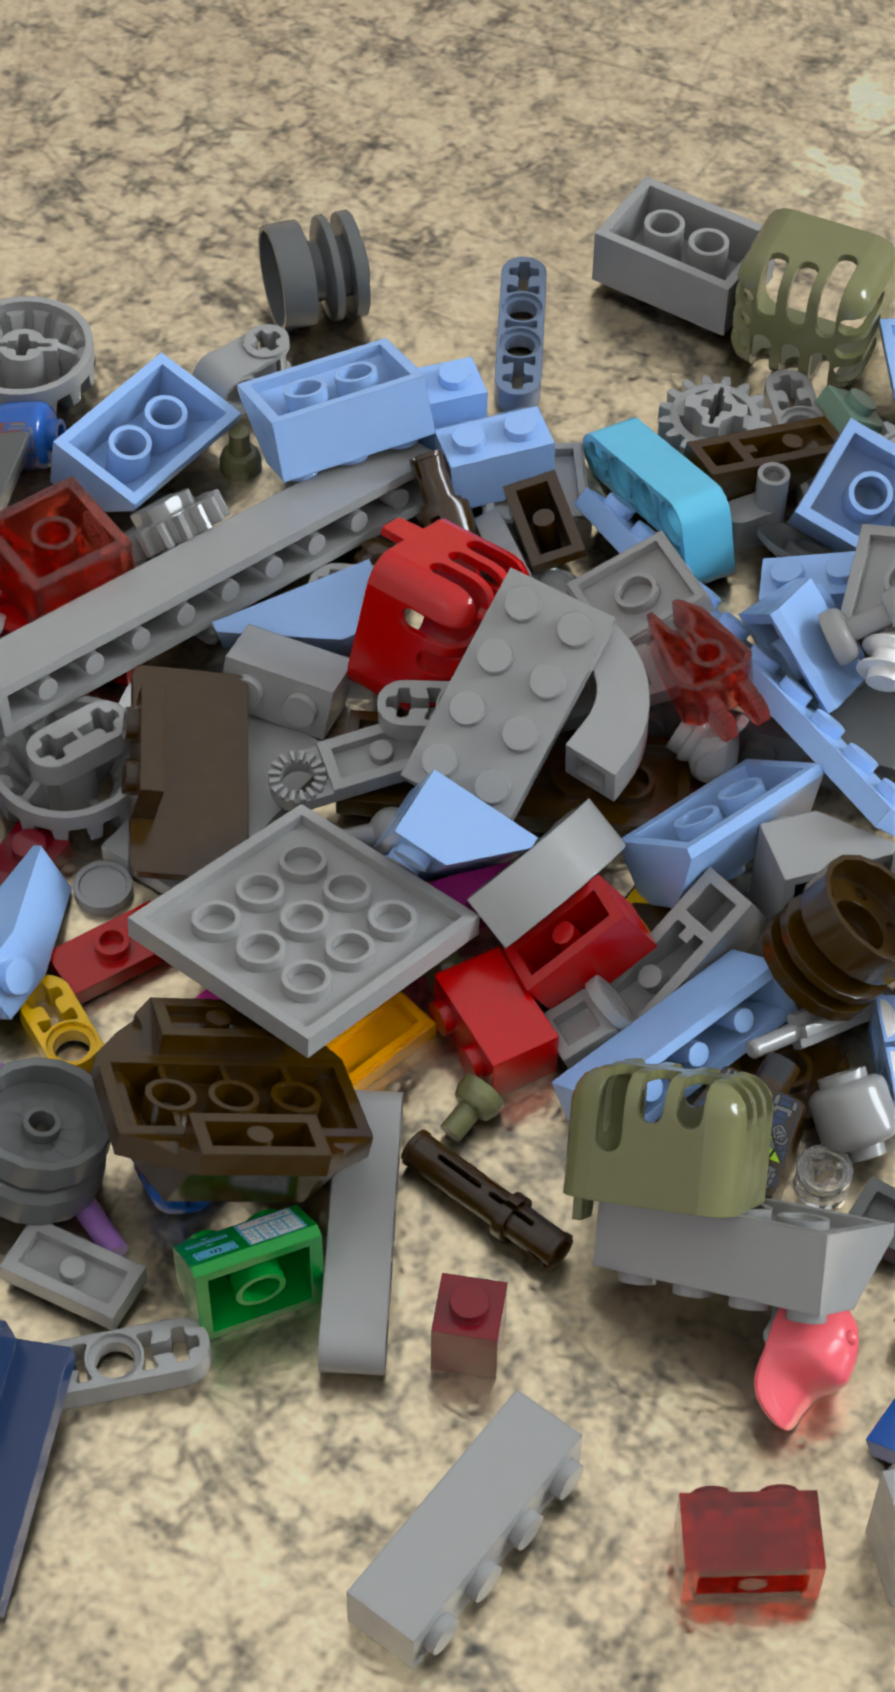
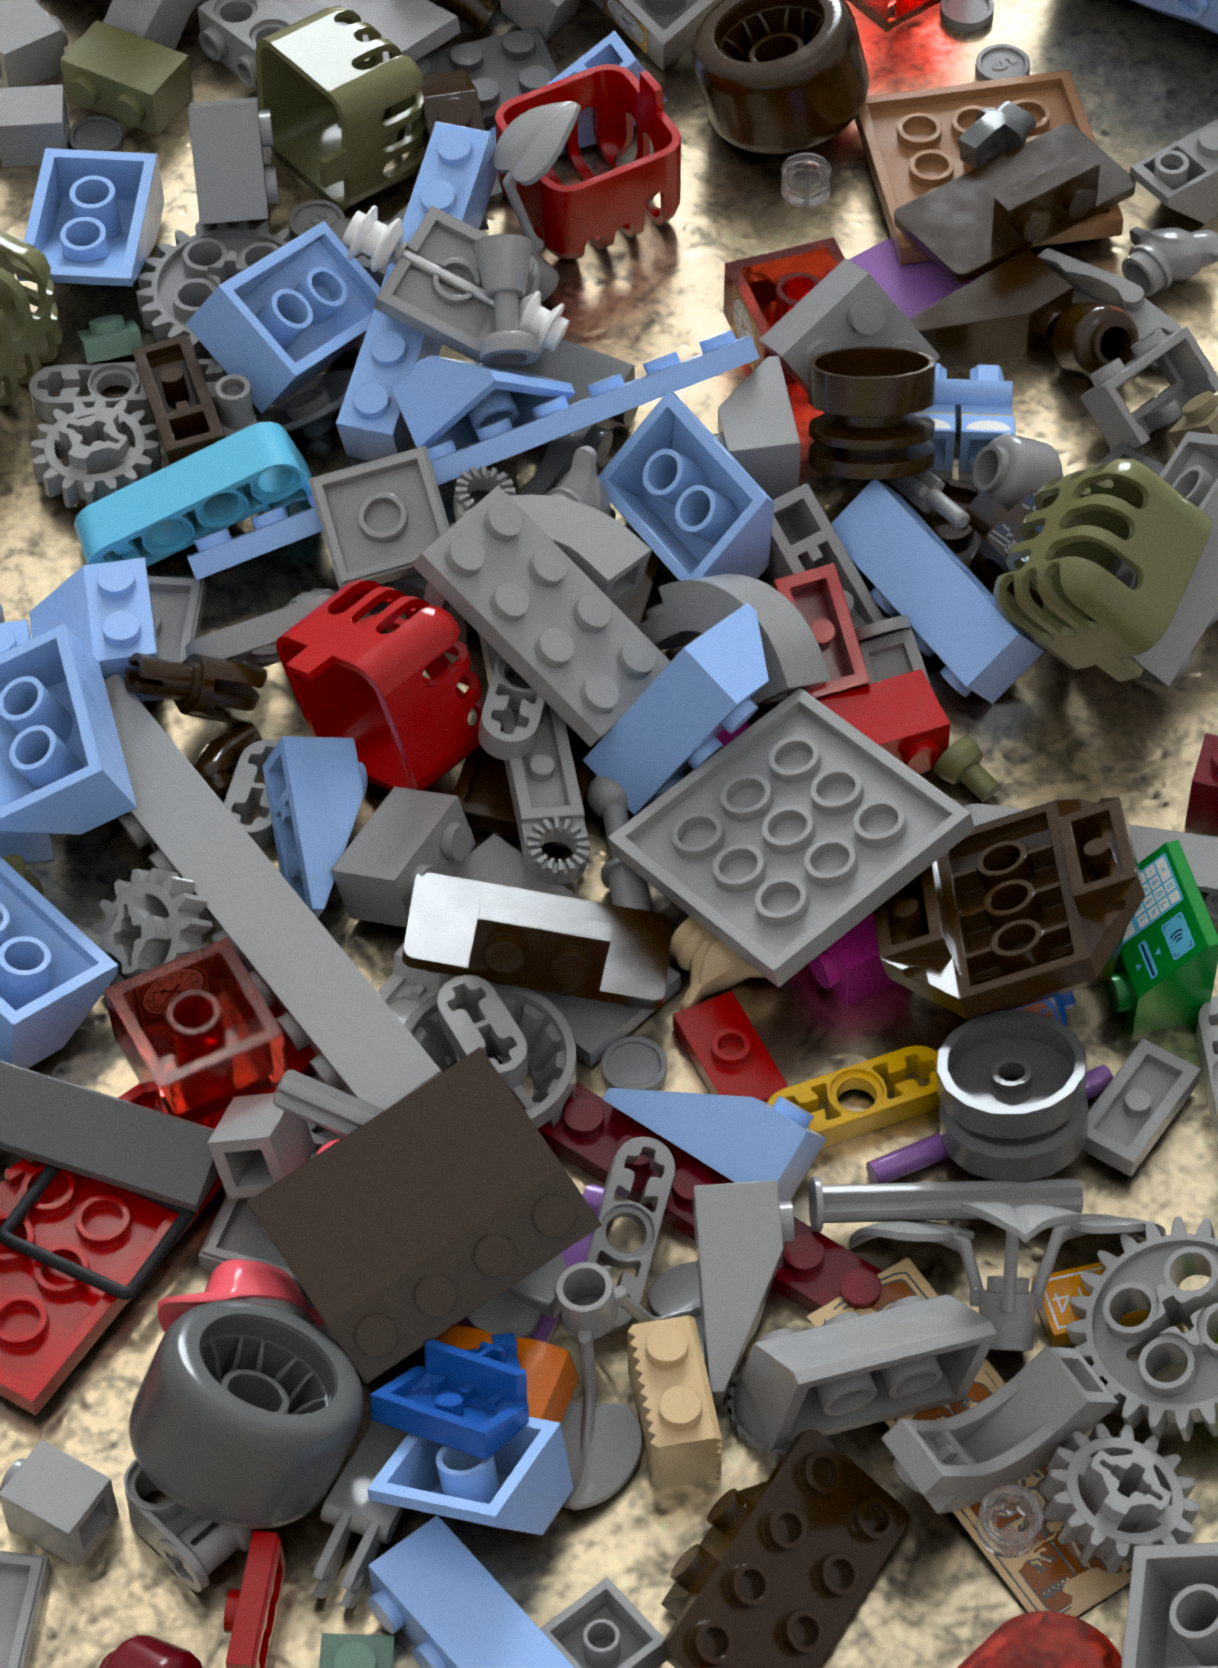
camera: 80 degrees left, 0 degrees up
dark brown pin [401,1129,574,1270] -> none
dark brown slope [503,469,587,573] -> none
clear red hinge [647,599,771,742] -> none

